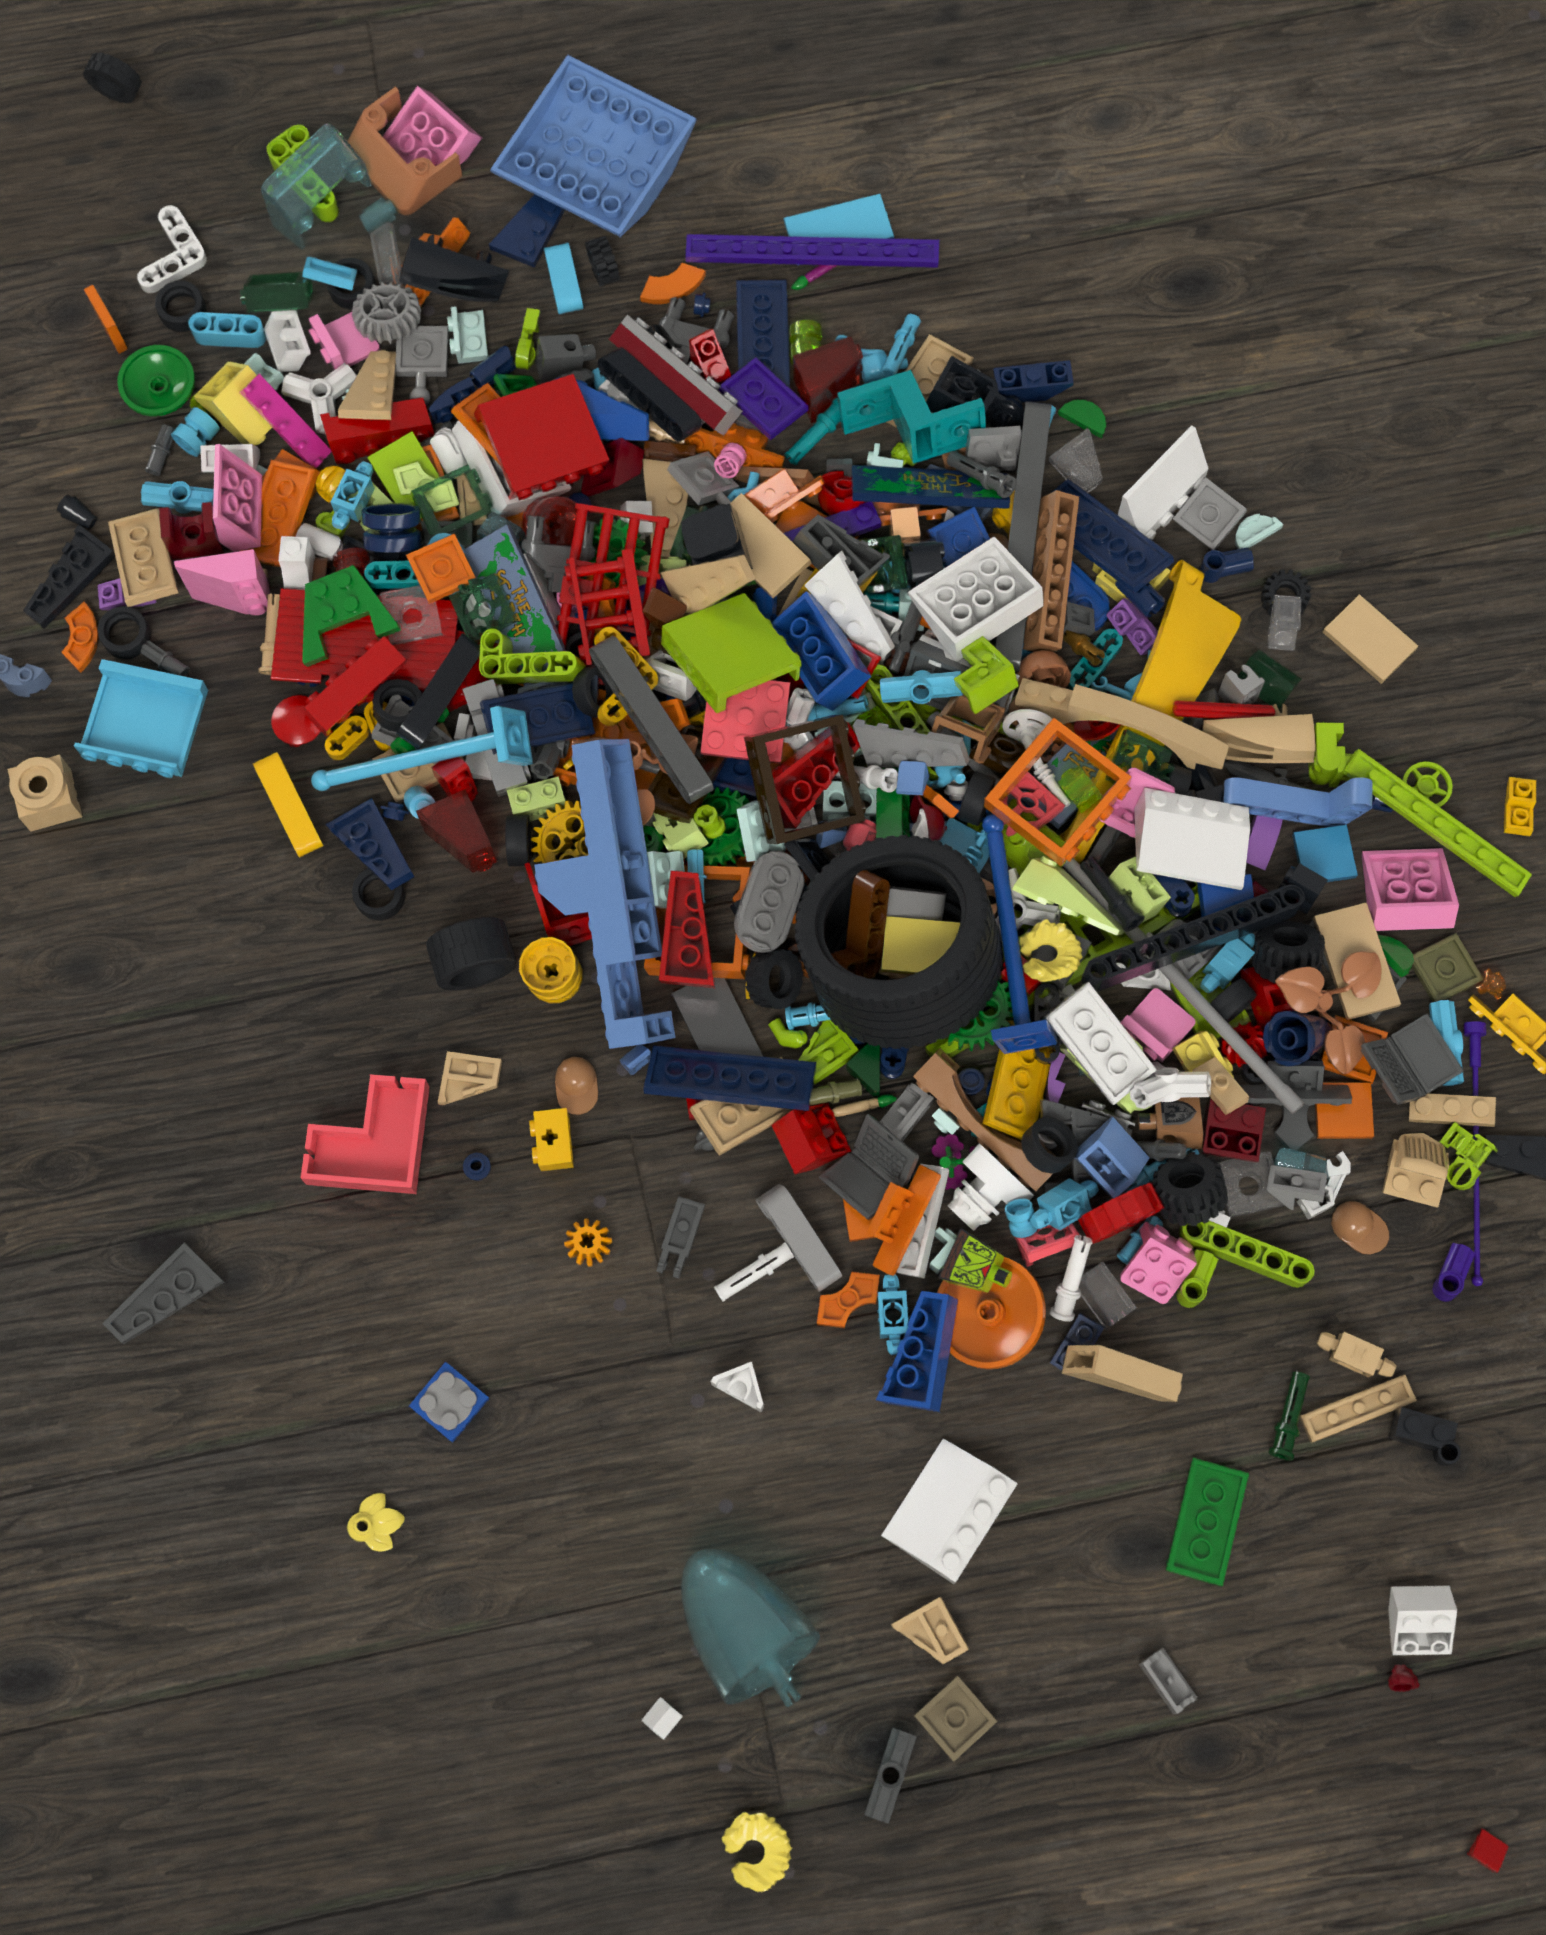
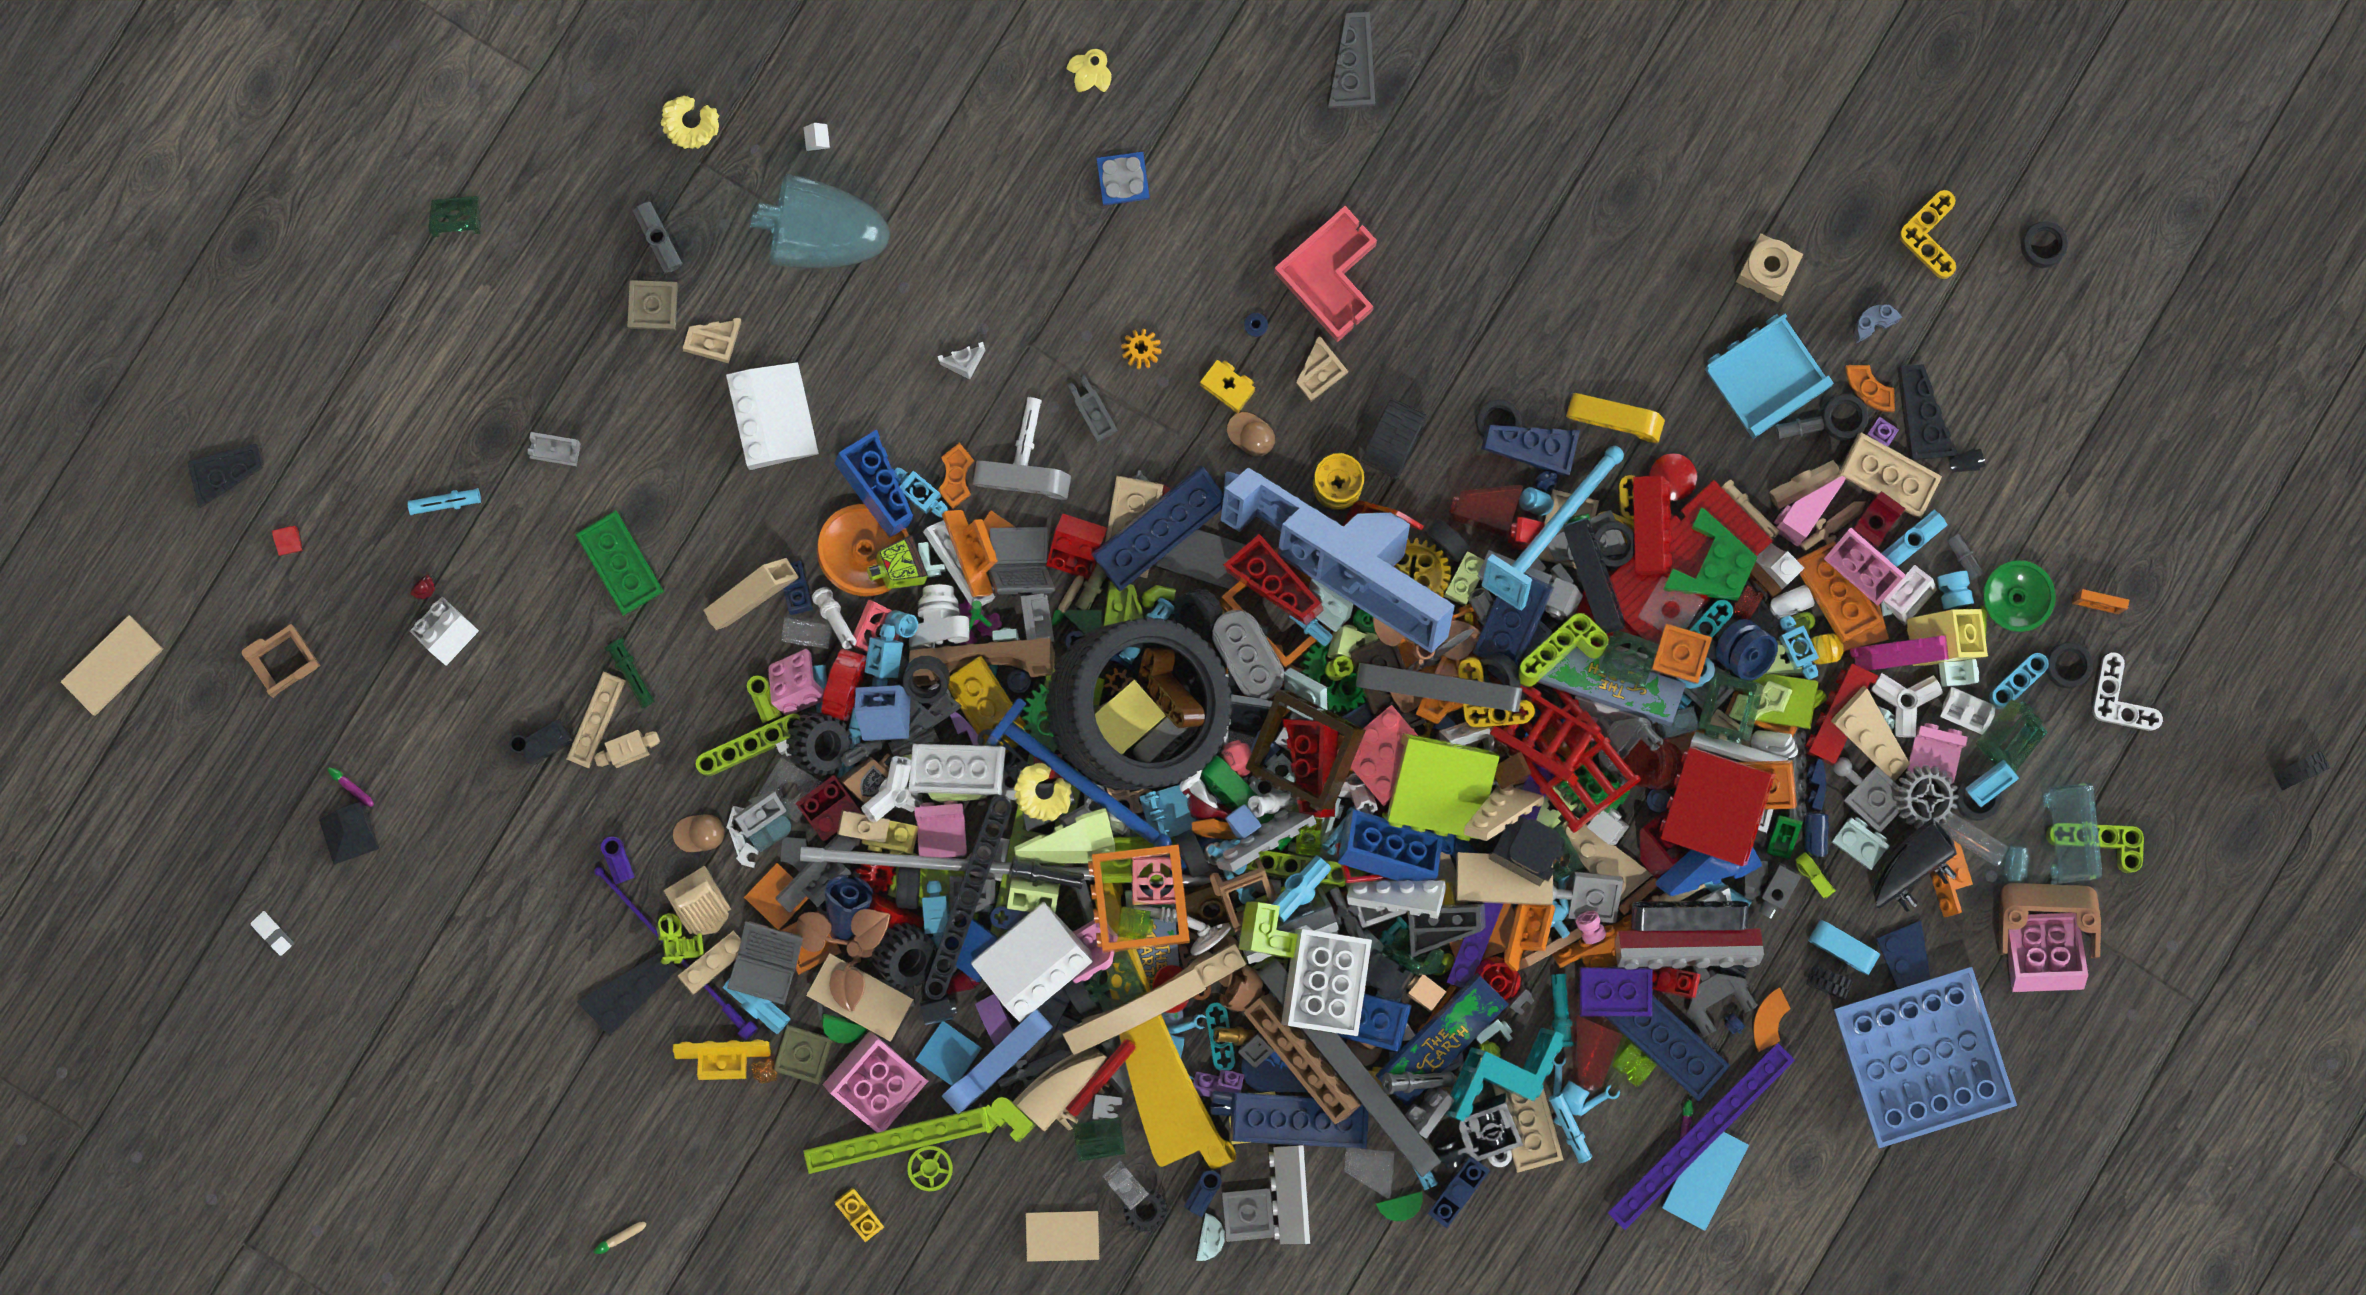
camera: 135 degrees right, 10 degrees up
none -> medium azure pin [408,488,481,515]
none -> tan piece [1769,460,1841,510]

